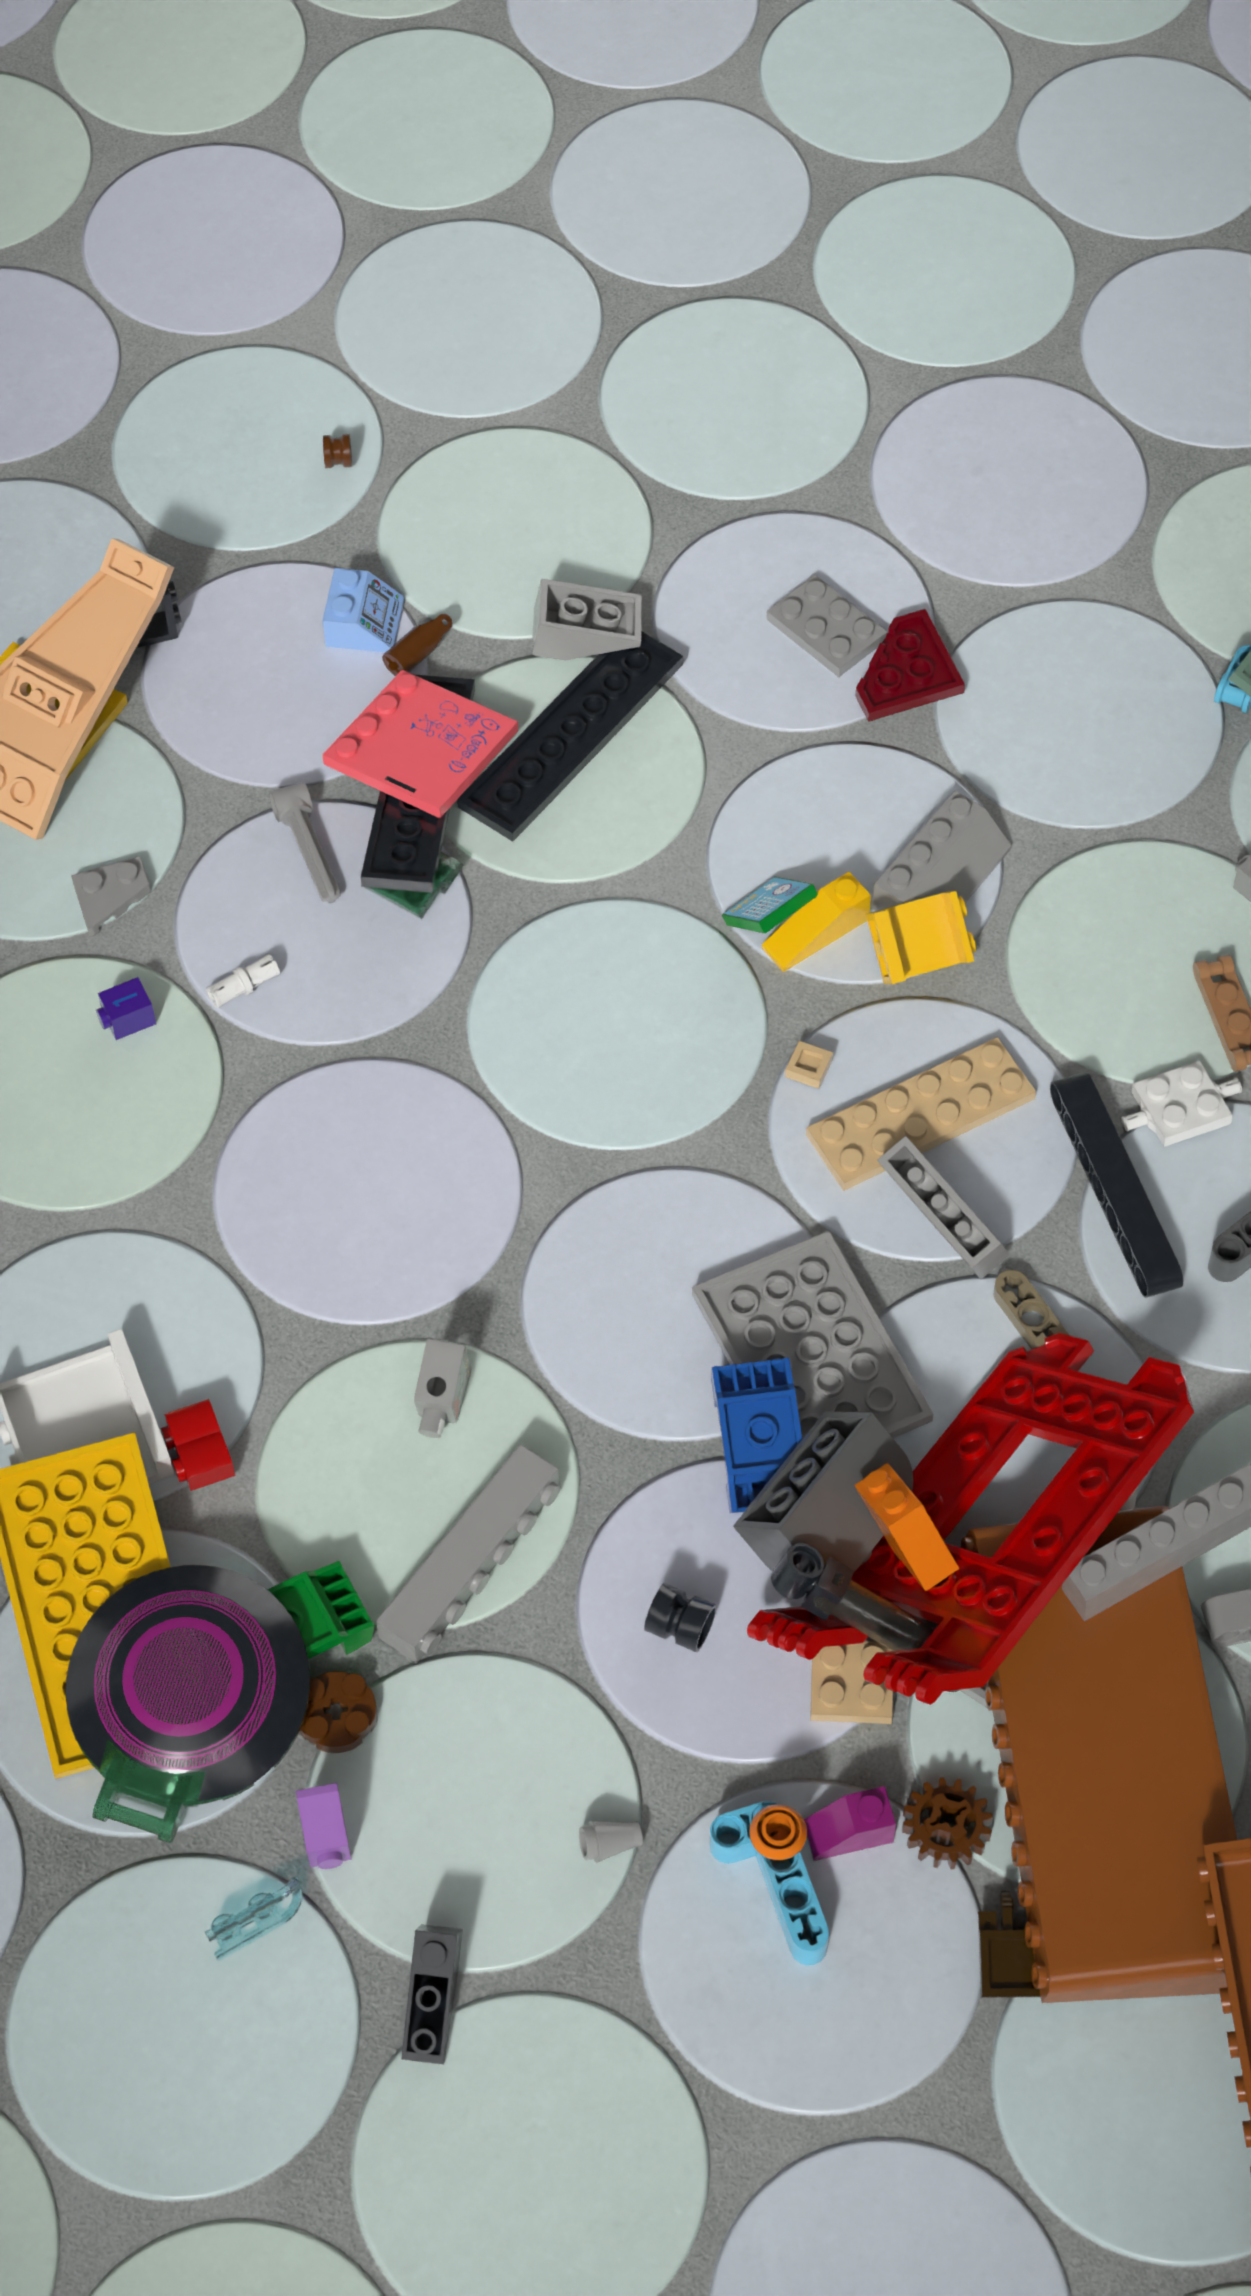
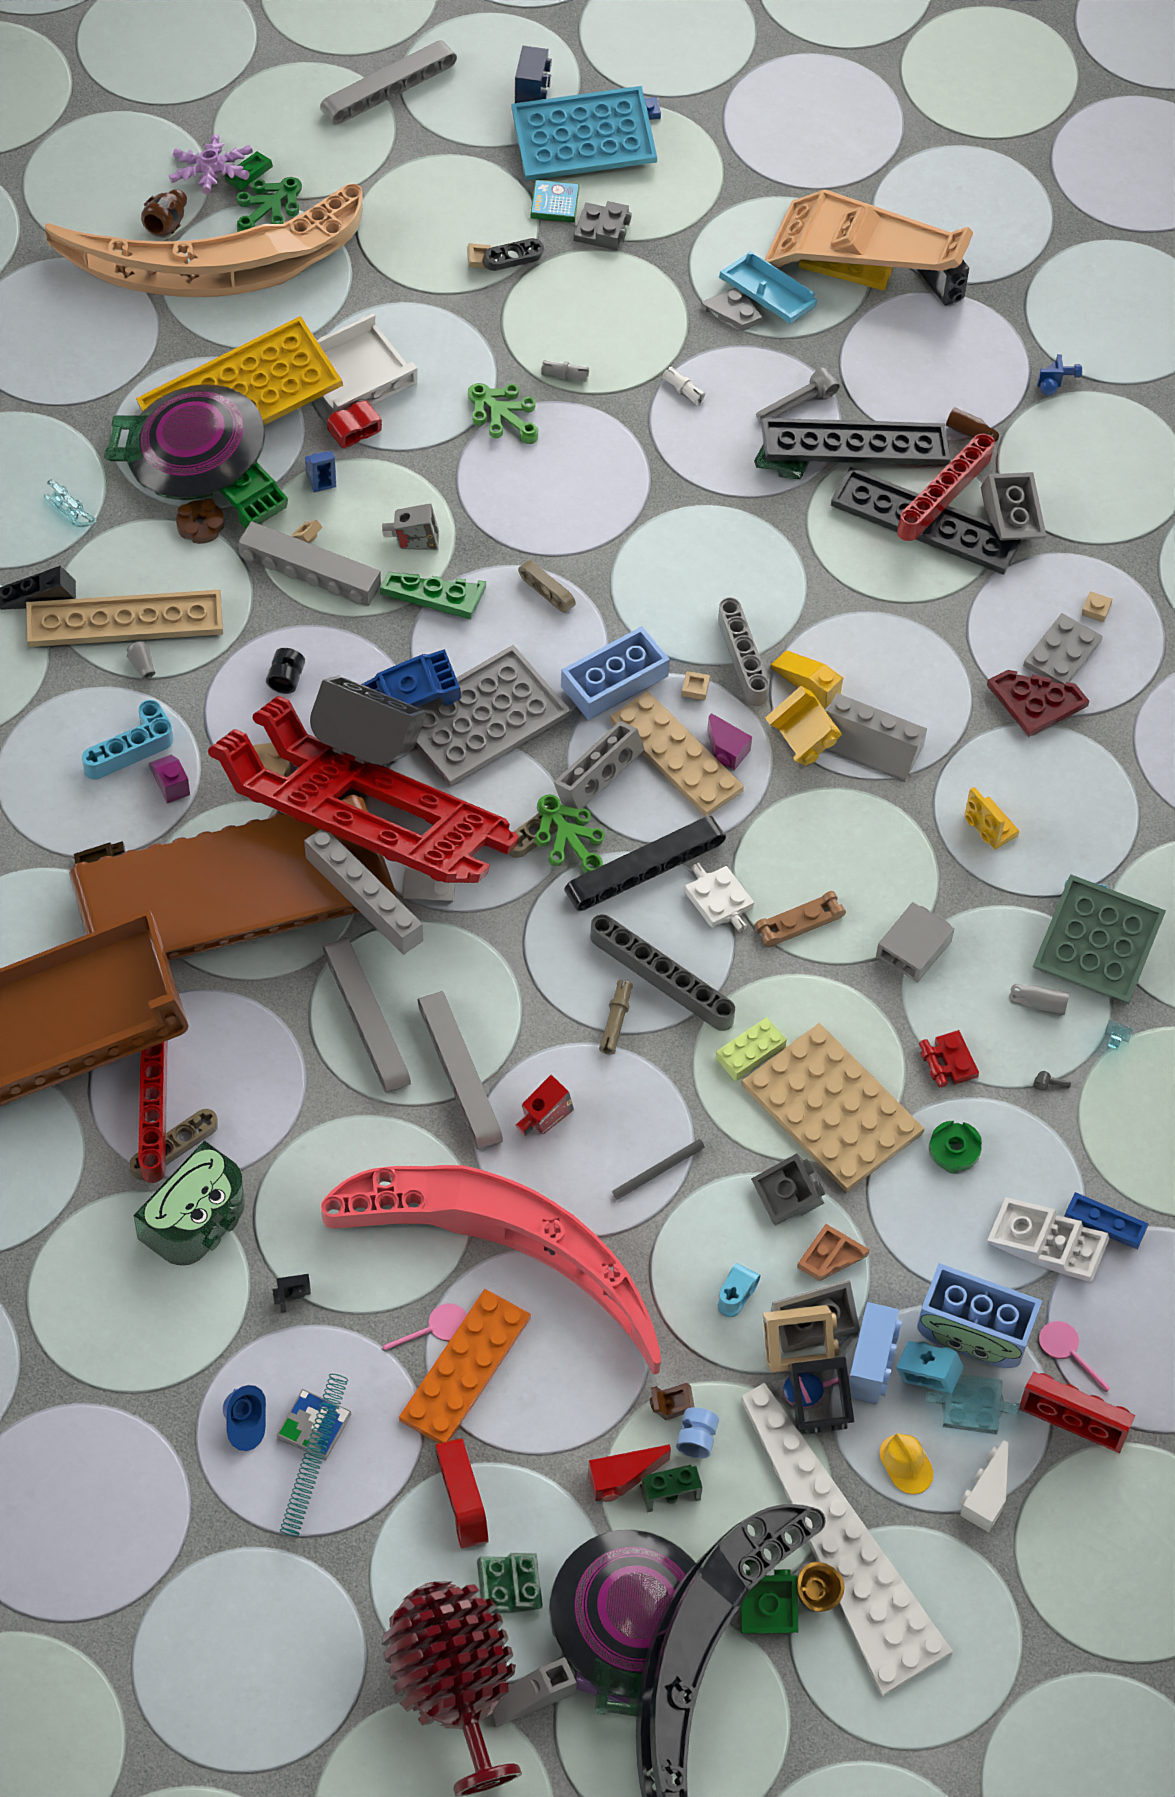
camera: 75 degrees right, 0 degrees up
dark purple brick [96,977,156,1040] -> none
medium lavender slope [296,1783,351,1869] -> none
coral plate [322,670,518,818] -> none
reddish brown wheel [323,434,352,468] -> none
light blue slope [323,568,404,652] -> none
tile [722,877,818,934] -> none
orange cone [749,1804,807,1860] -> none
piece [771,1543,960,1692] -> none
orange brick [854,1463,959,1591] -> none
reddish brown gear [902,1777,993,1870] -> none
none -> tan plate [26,590,223,647]
none -> tan plate [291,520,322,543]
none -> blue arch [305,451,336,493]
none -> green wing [380,572,486,620]
none -> bright green plant [468,383,538,444]
none -> dark tan beam [518,560,576,613]
none -> bright green plant [534,794,605,873]
none -> light grey pin [541,360,589,382]
none -> light blue brick [561,626,670,720]
none -> magenta slope [707,713,752,770]
none -> light grey beam [718,597,769,706]
none -> medium azure container [719,251,817,324]
none -> red beam [897,434,995,541]
none -> yellow bracket [964,787,1019,850]
none -> blue piece [1037,354,1082,395]
none -> tan plate [1081,591,1113,622]

